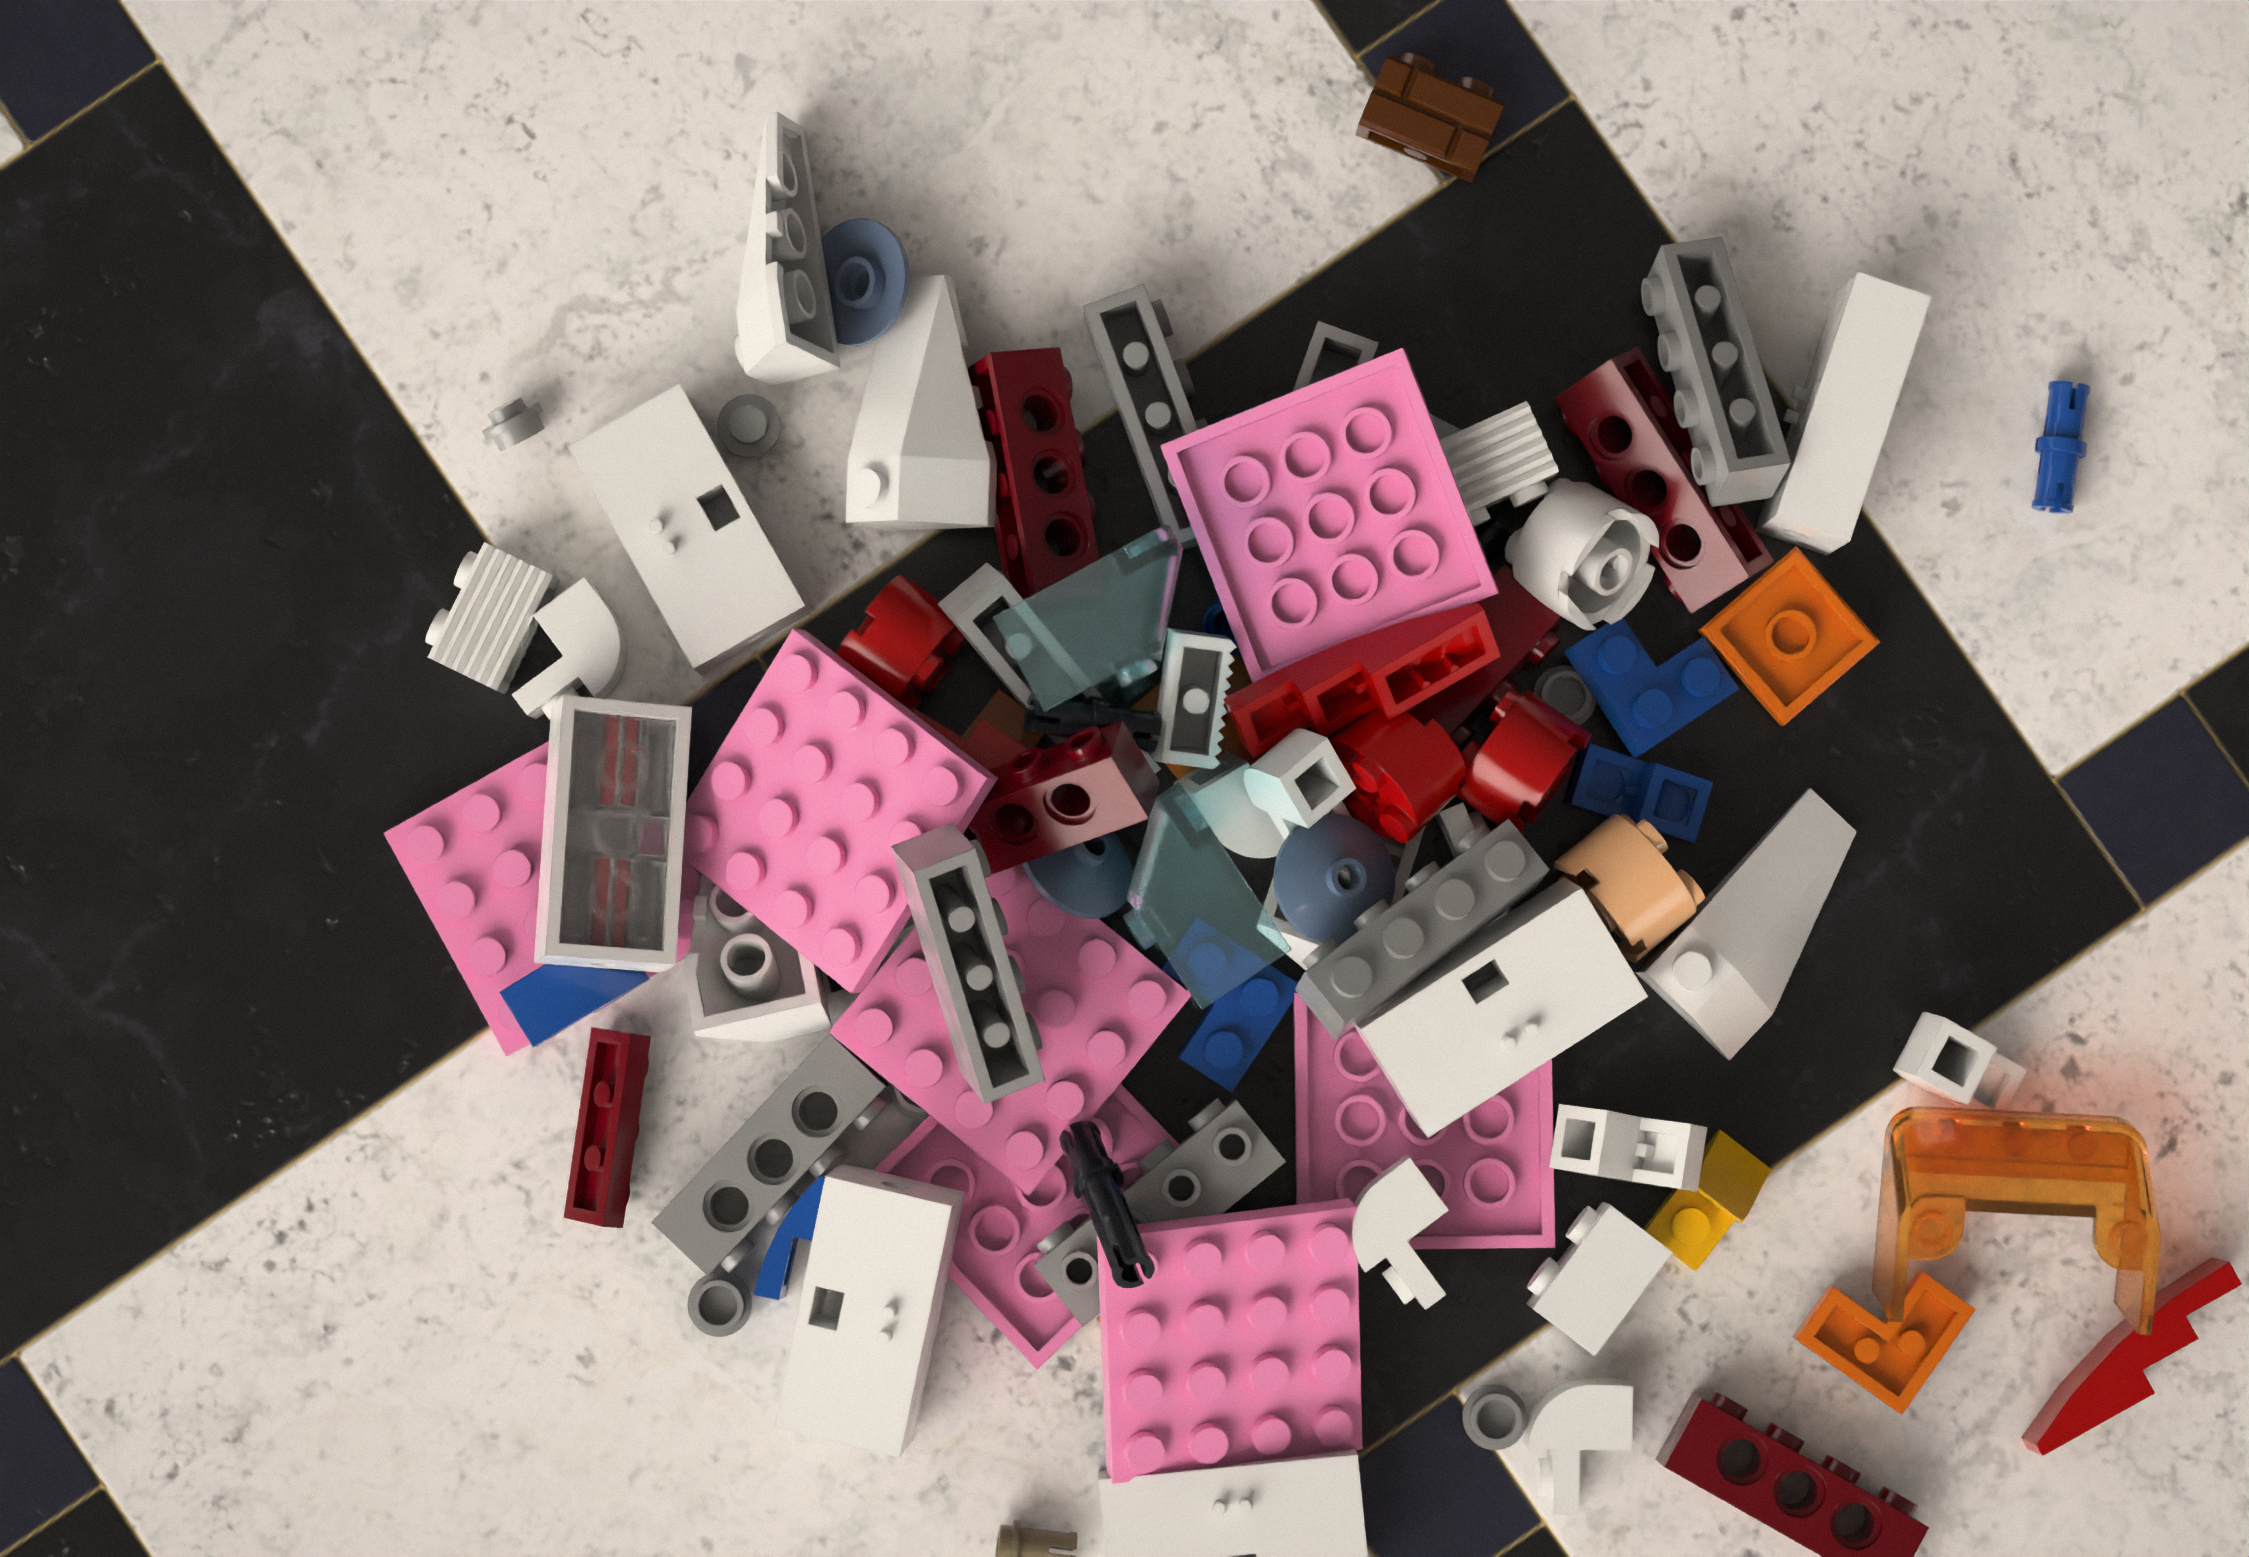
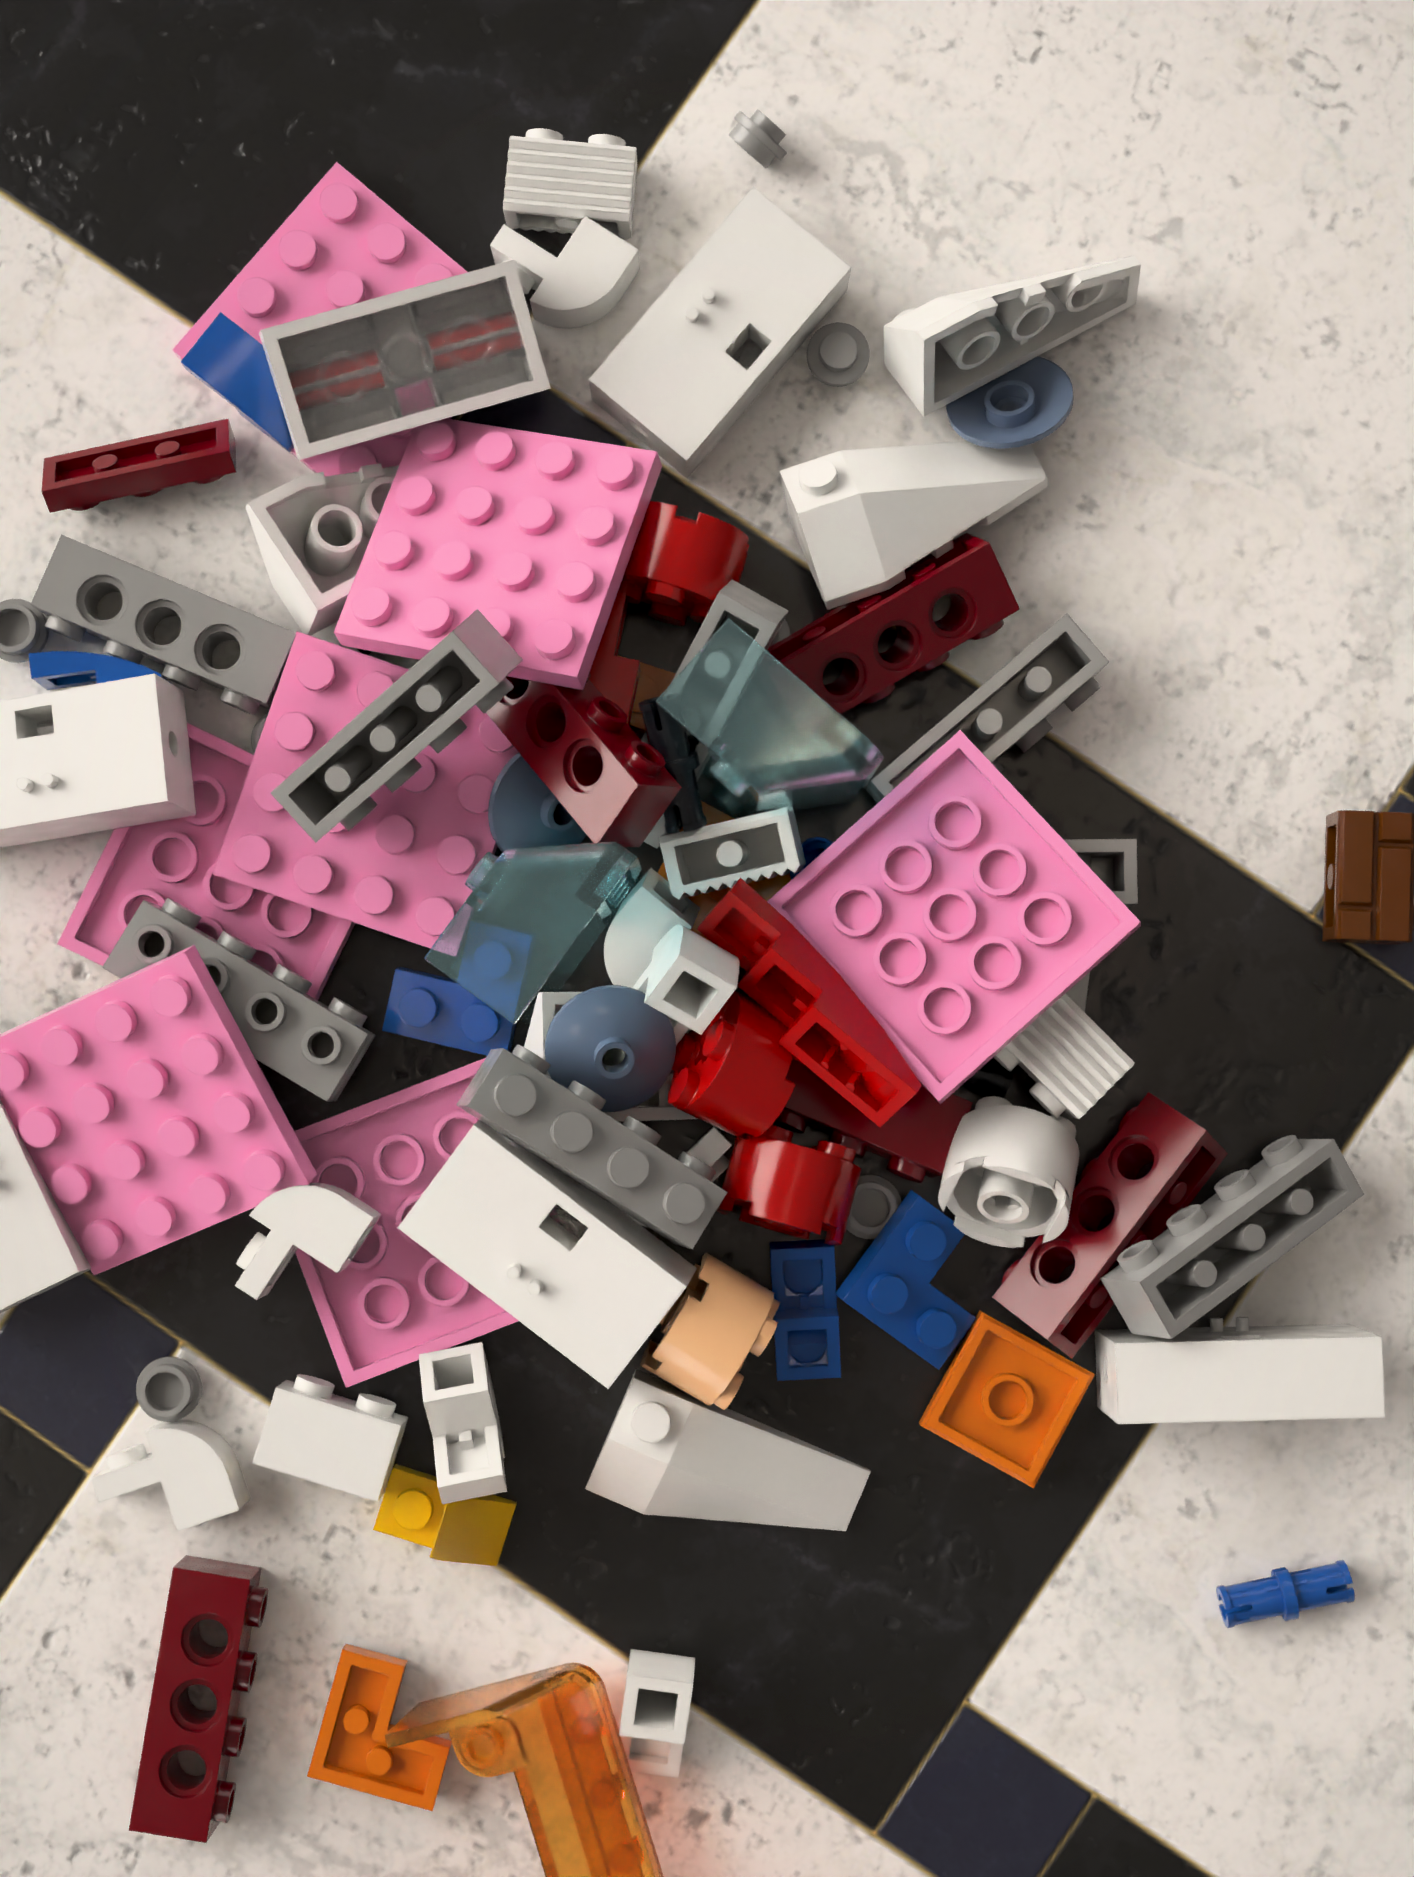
camera: 70 degrees right, 0 degrees up
black pin [1059,1121,1155,1288] -> none

